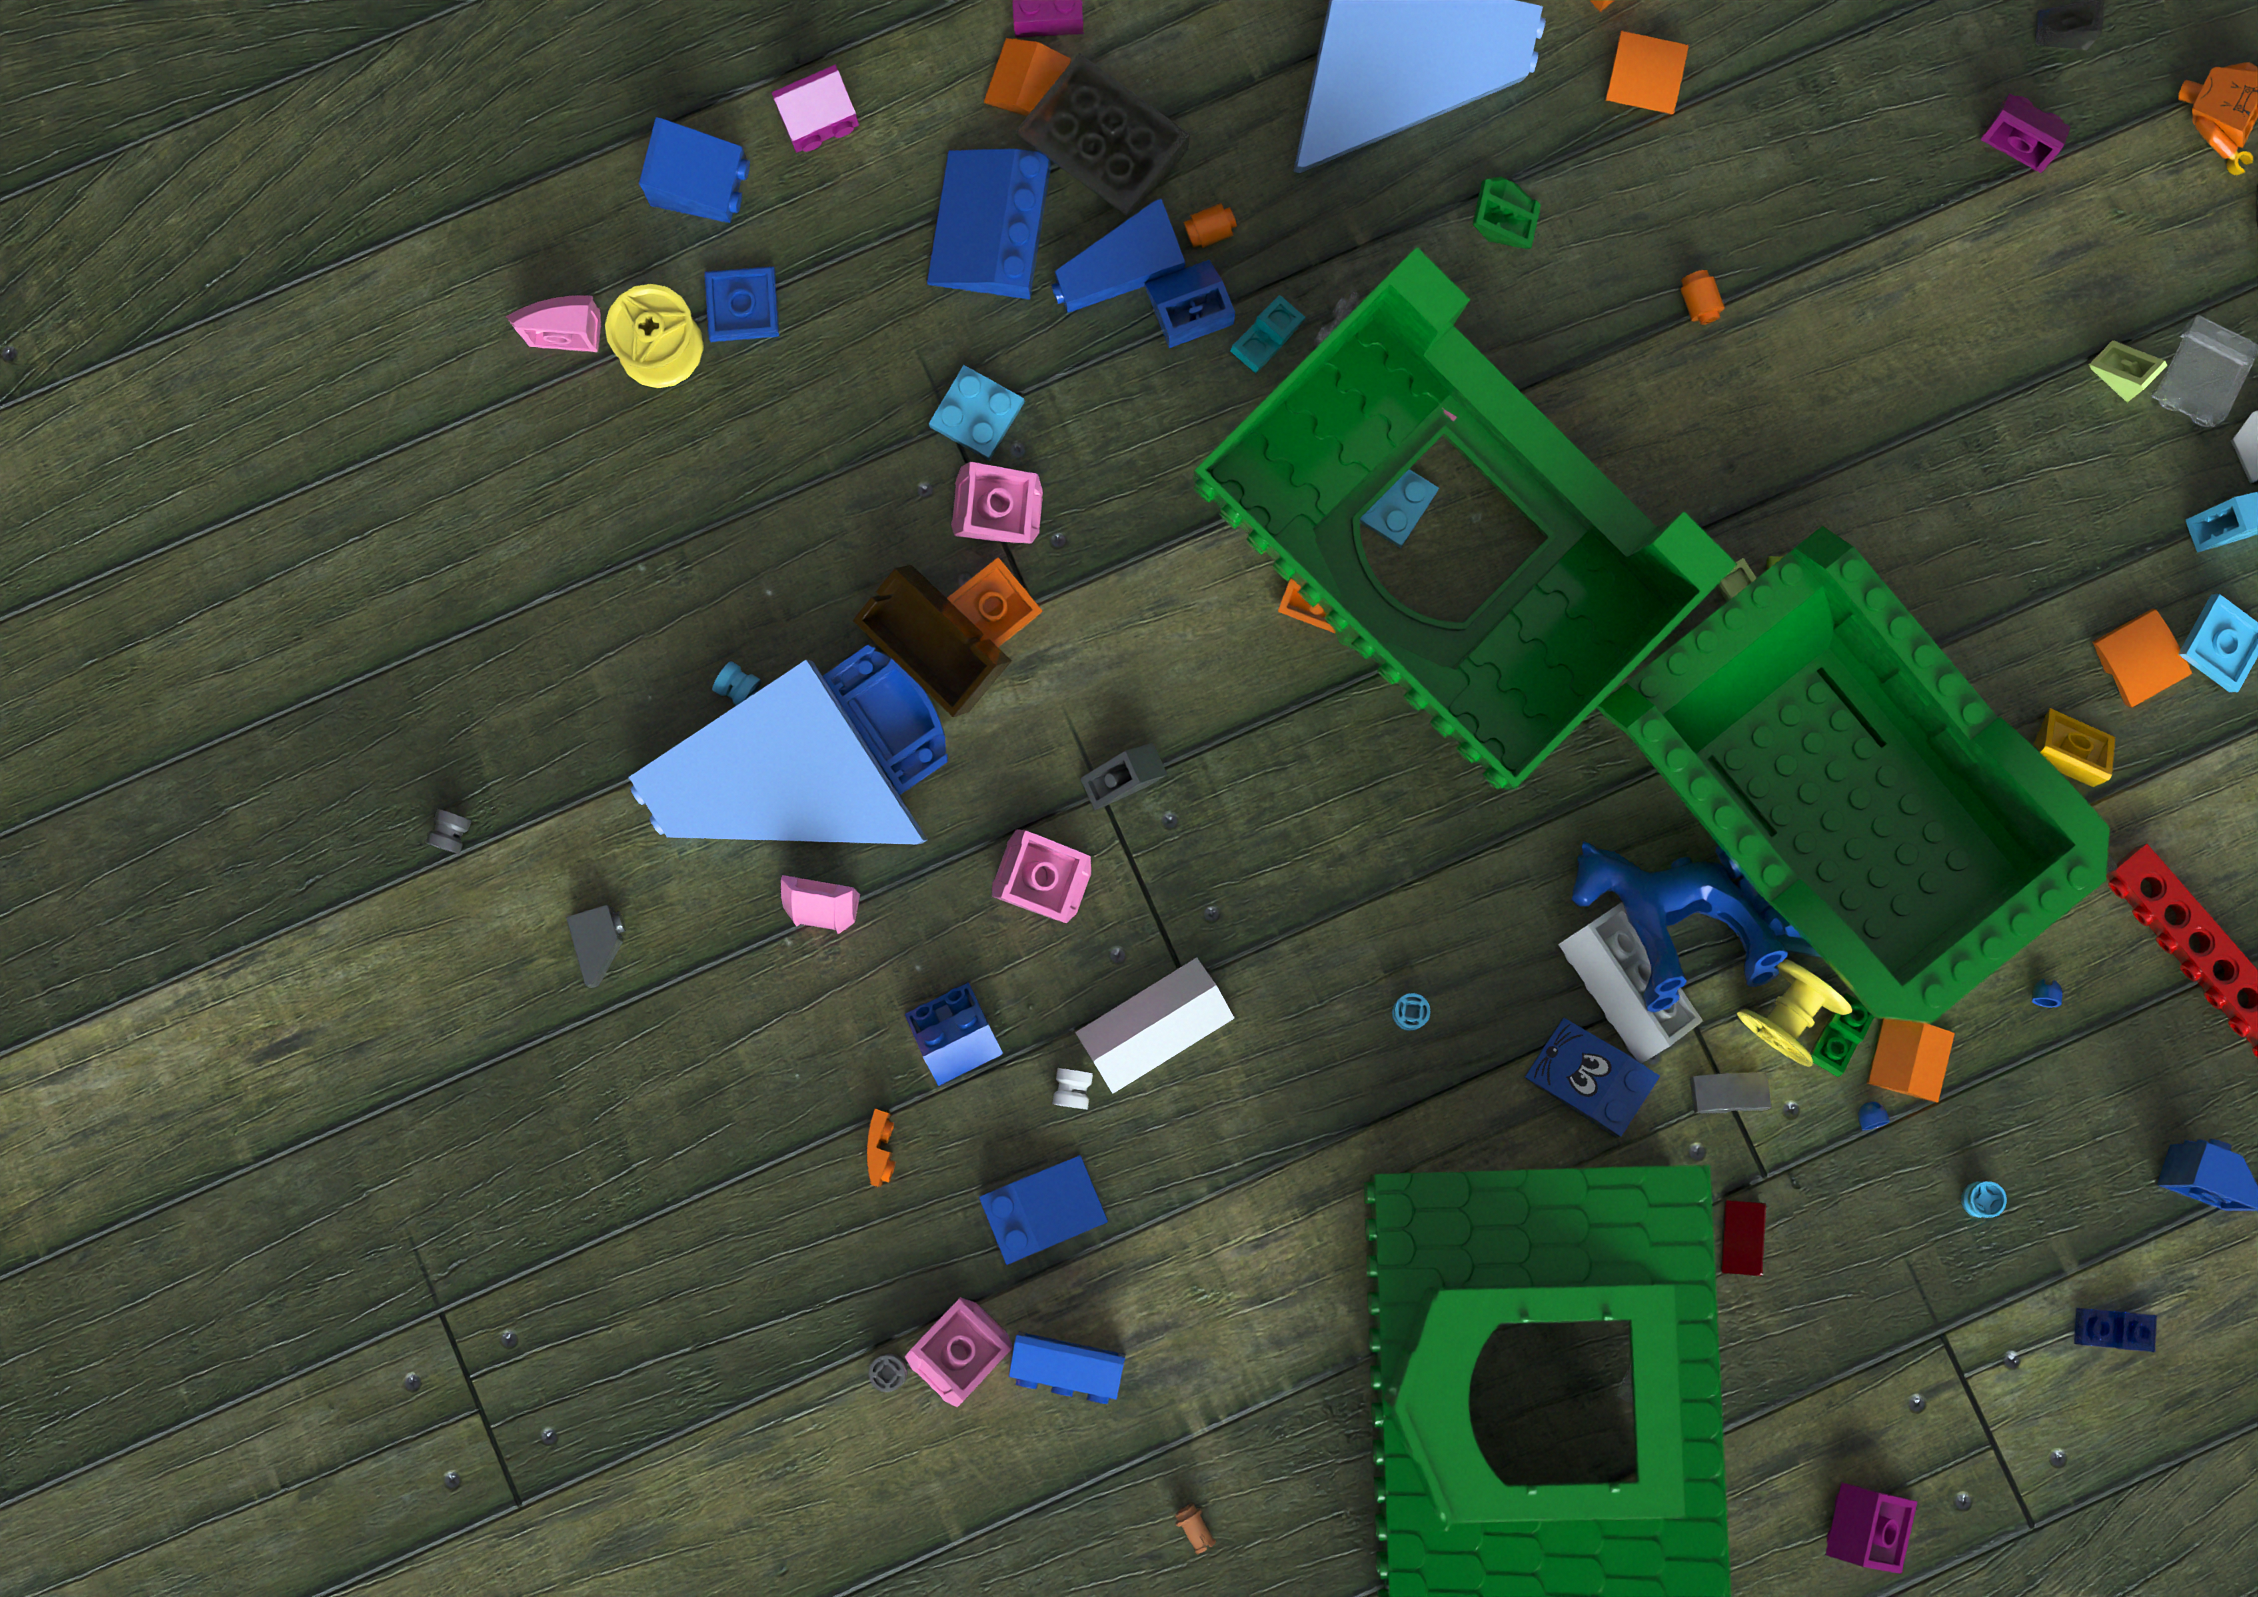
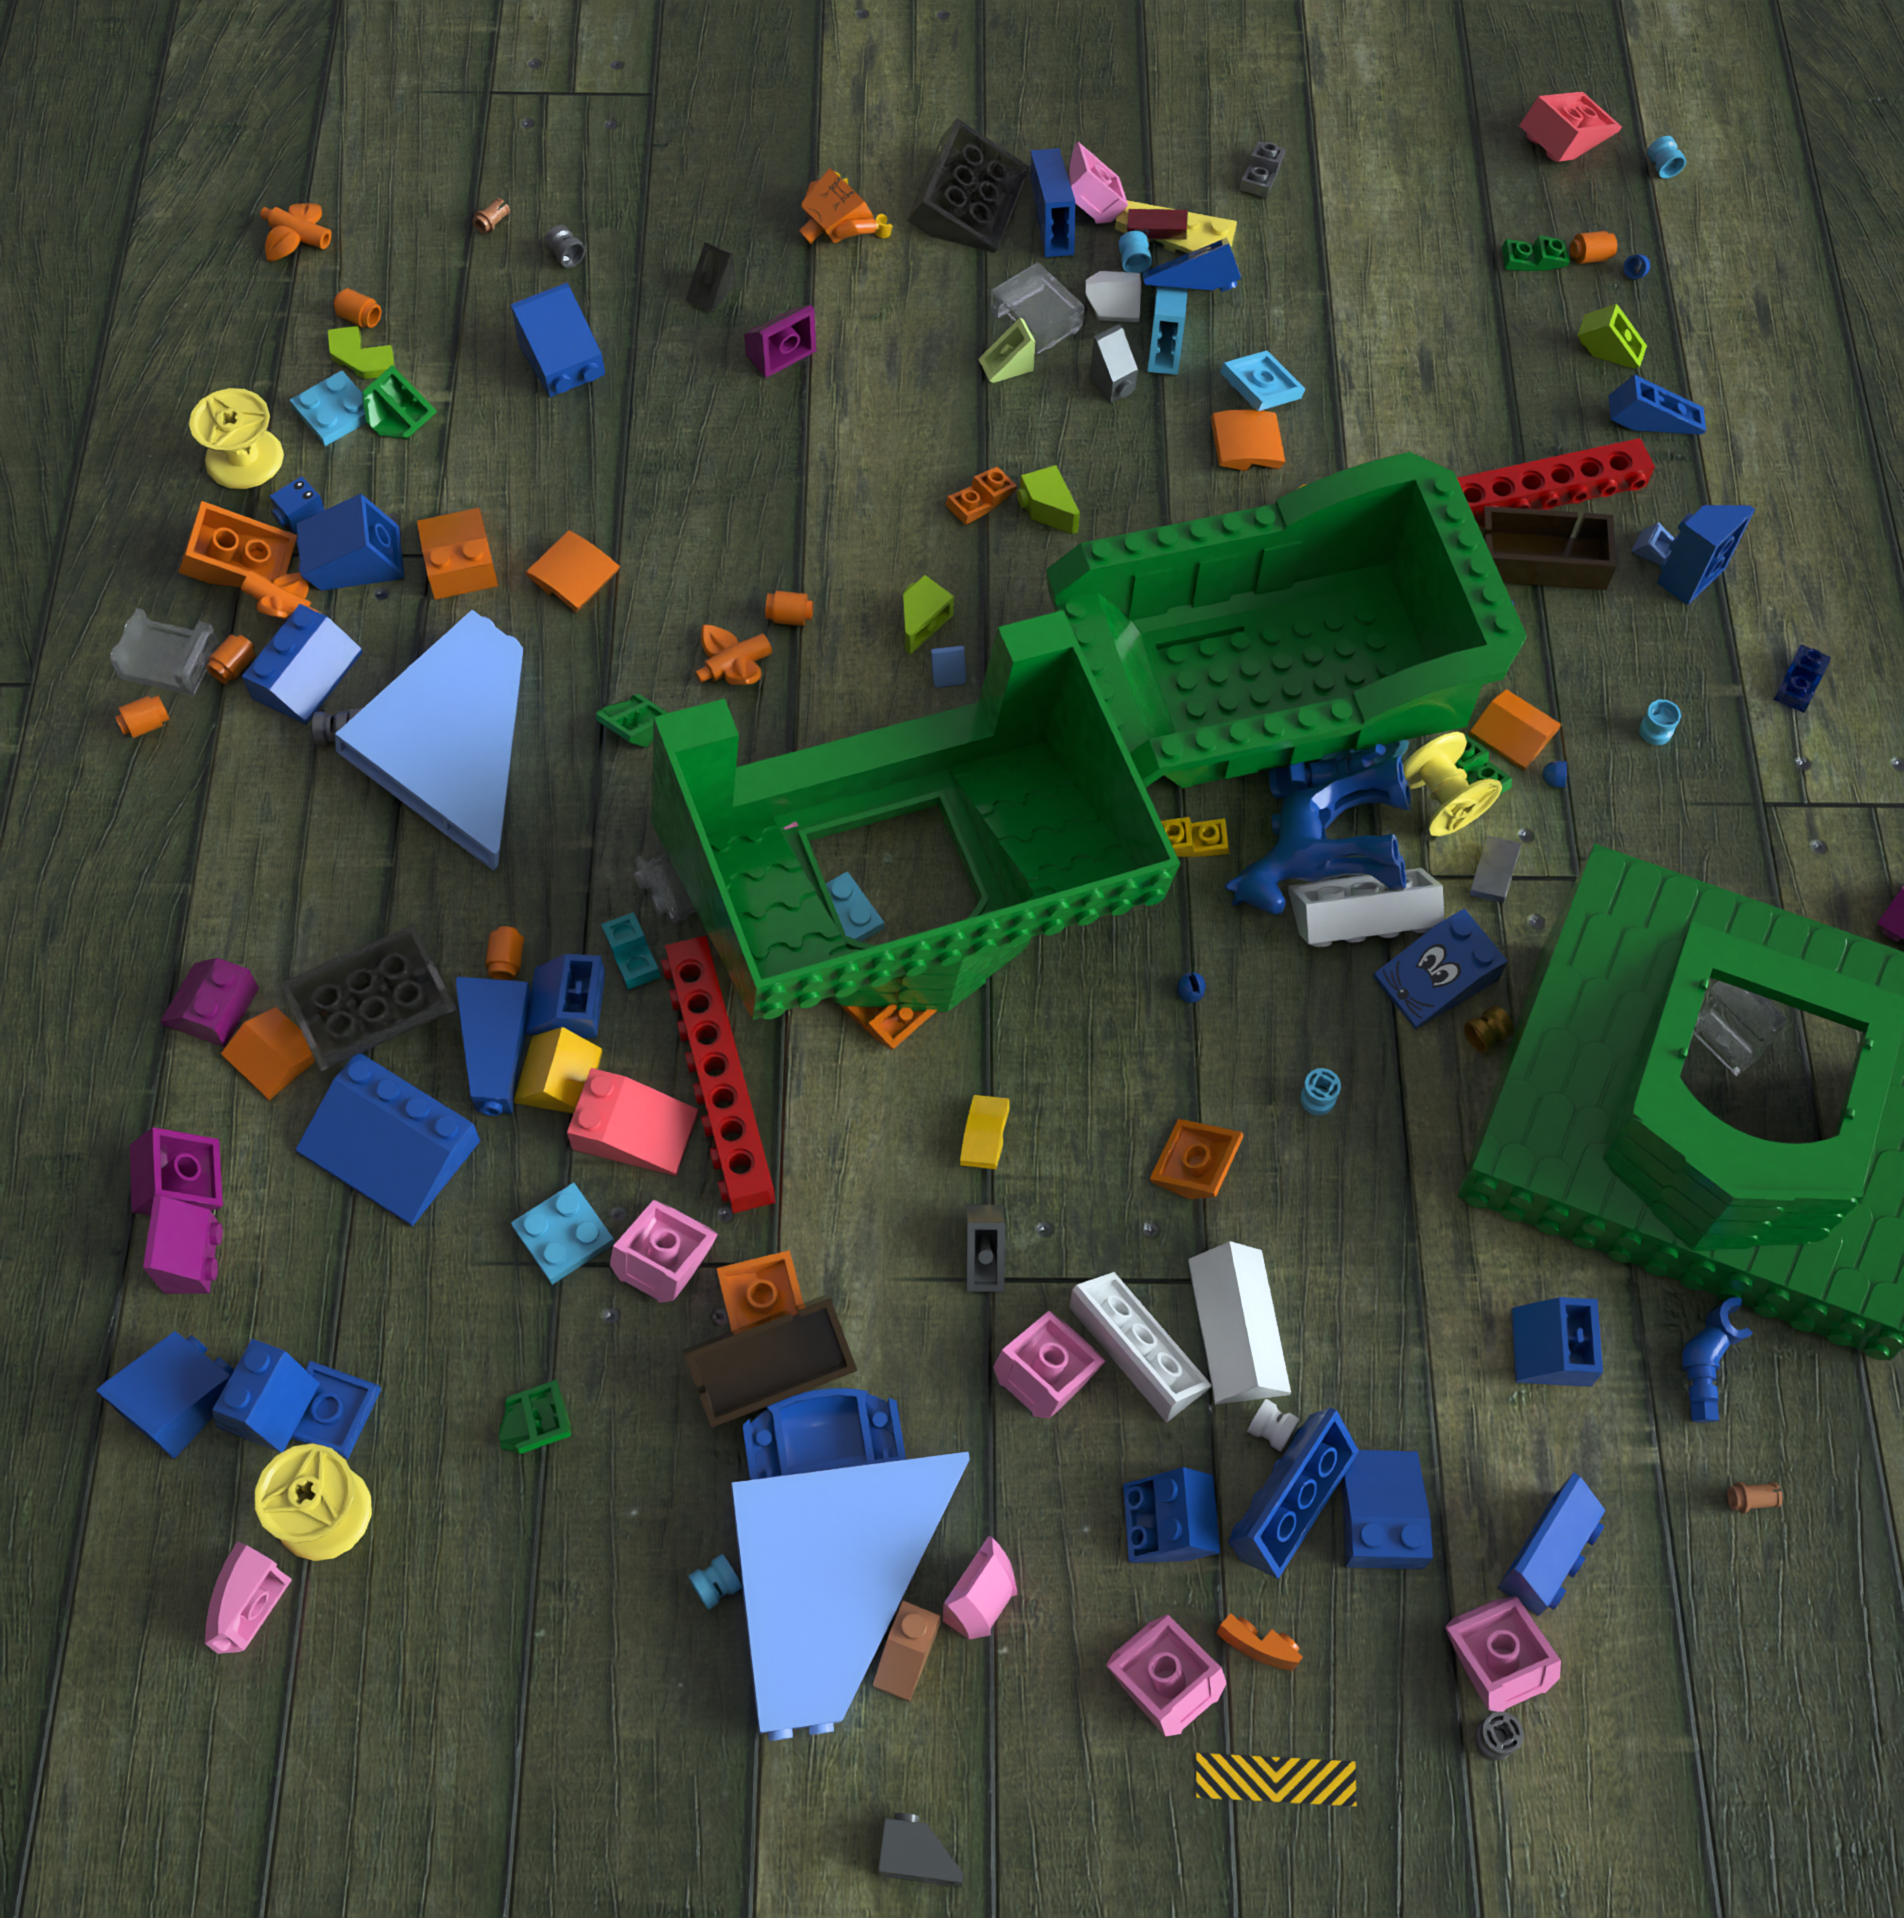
camera: 70 degrees left, 20 degrees down
none -> magenta slope [129,1127,223,1216]
none -> blue slope [212,1338,320,1453]
none -> green slope [498,1379,571,1454]
none -> yellow slope [514,1027,602,1114]
none -> coral slope [567,1068,699,1176]
none -> red brick [661,935,776,1214]
none -> orange plant [695,624,773,685]
none -> nougat slope [872,1601,940,1702]
none -> lime slope [903,575,954,655]
none -> medium blue slope [931,646,966,688]
none -> orange slope [945,467,1017,525]
none -> yellow slope [960,1095,1010,1169]
none -> lime slope [1017,465,1080,534]
none -> white slope [1069,1272,1212,1423]
none -> dark grey slope [1089,324,1138,403]
none -> bright pink slope [1106,1614,1227,1736]
none -> orange slope [1150,1119,1244,1199]
none -> yellow slope [1161,817,1230,857]
none -> blue hinge [1177,972,1206,1003]
none -> sticker [1196,1753,1357,1806]
none -> blue slope [1228,1407,1359,1579]
none -> pearl gold wheel [1463,1005,1515,1053]
none -> dark brown piece [1478,506,1617,590]
none -> blue slope [1511,1297,1603,1387]
none -> medium blue slope [1631,522,1674,565]
none -> blue piece [1682,1297,1753,1423]

